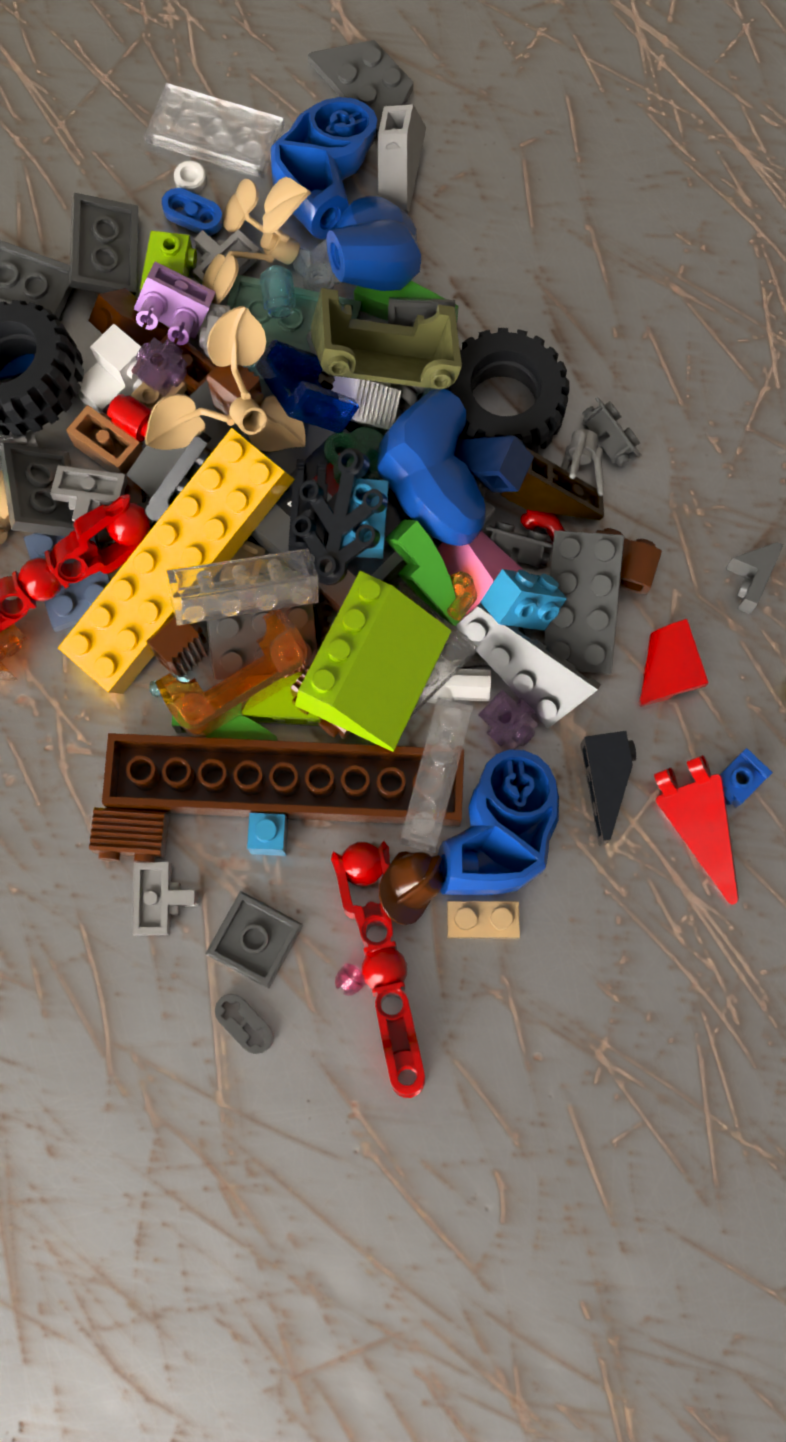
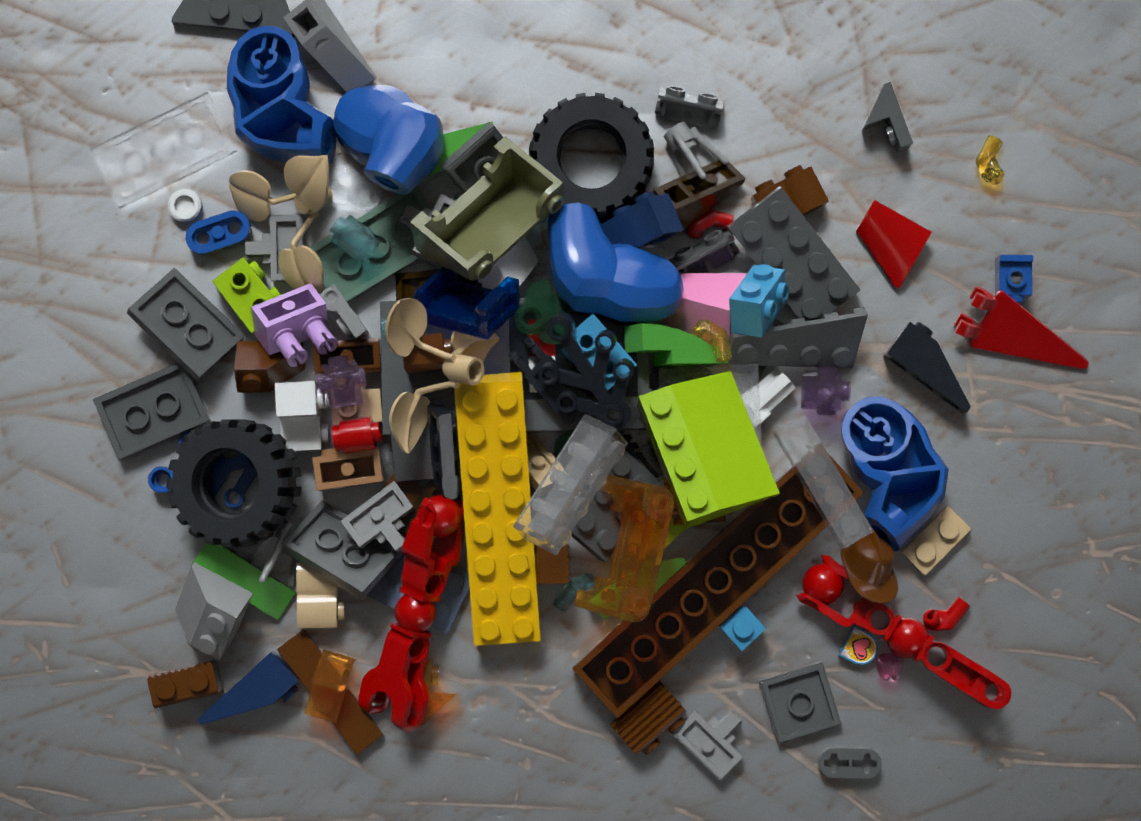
camera: 45 degrees left, 10 degrees up
none -> tile [838,626,878,665]
none -> red arm [922,597,971,631]

